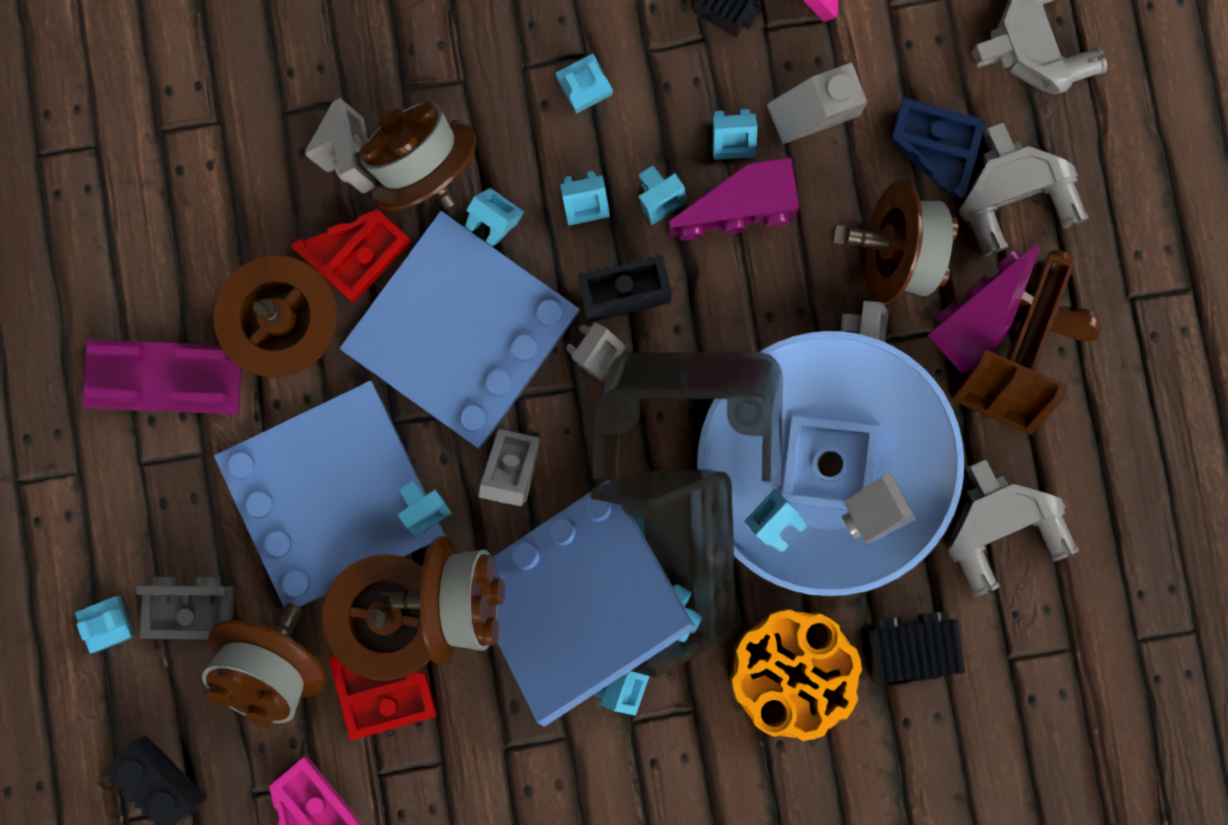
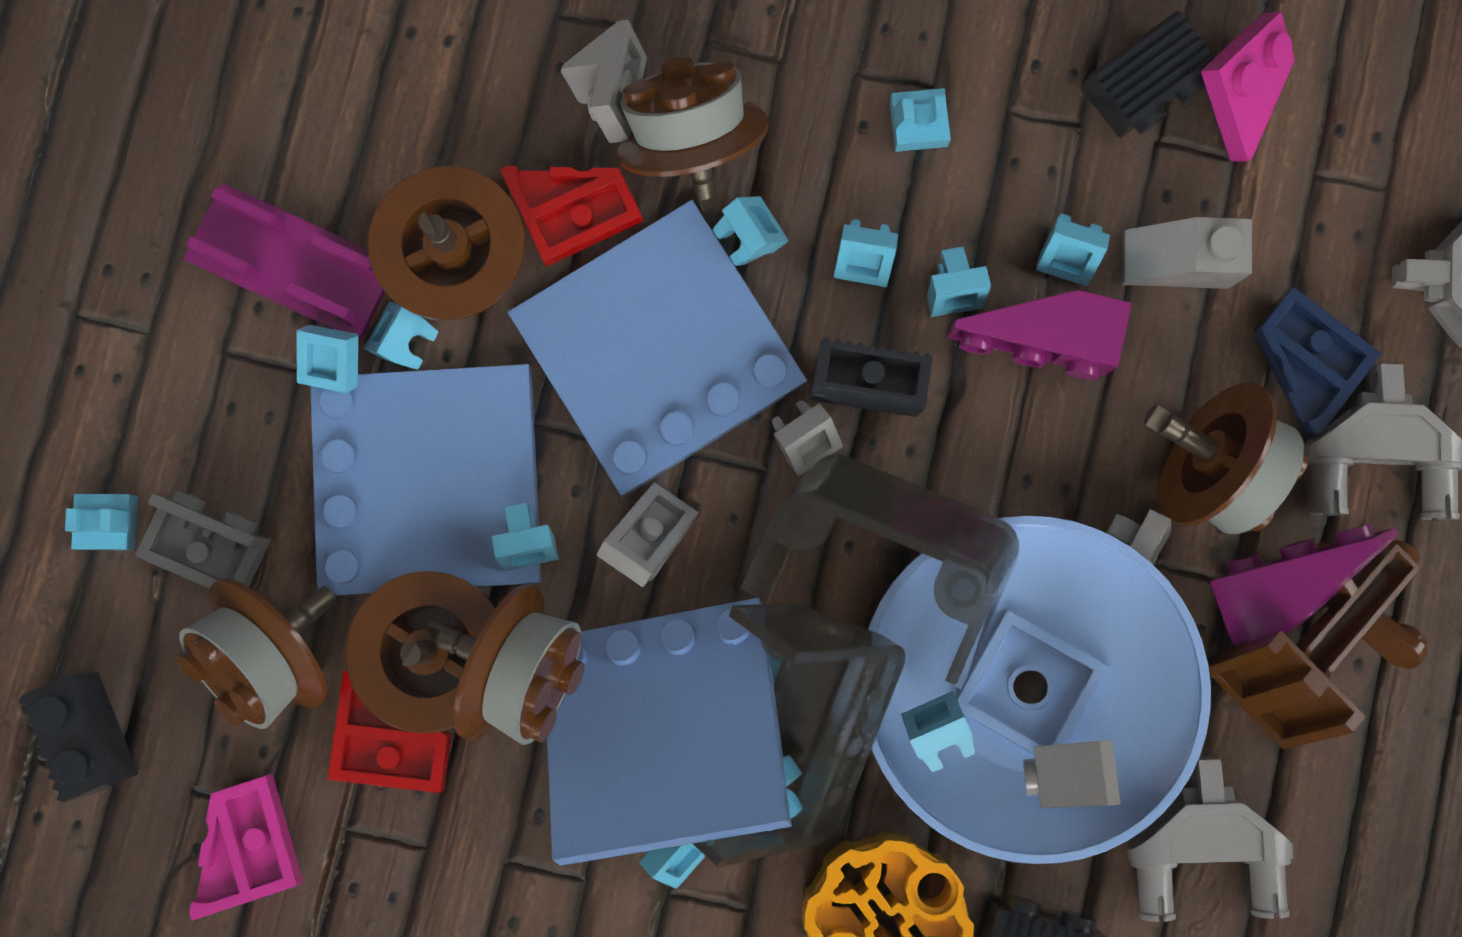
camera: 20 degrees right, 0 degrees up
none -> medium azure tile [297,325,358,394]
none -> medium azure tile [363,301,439,370]

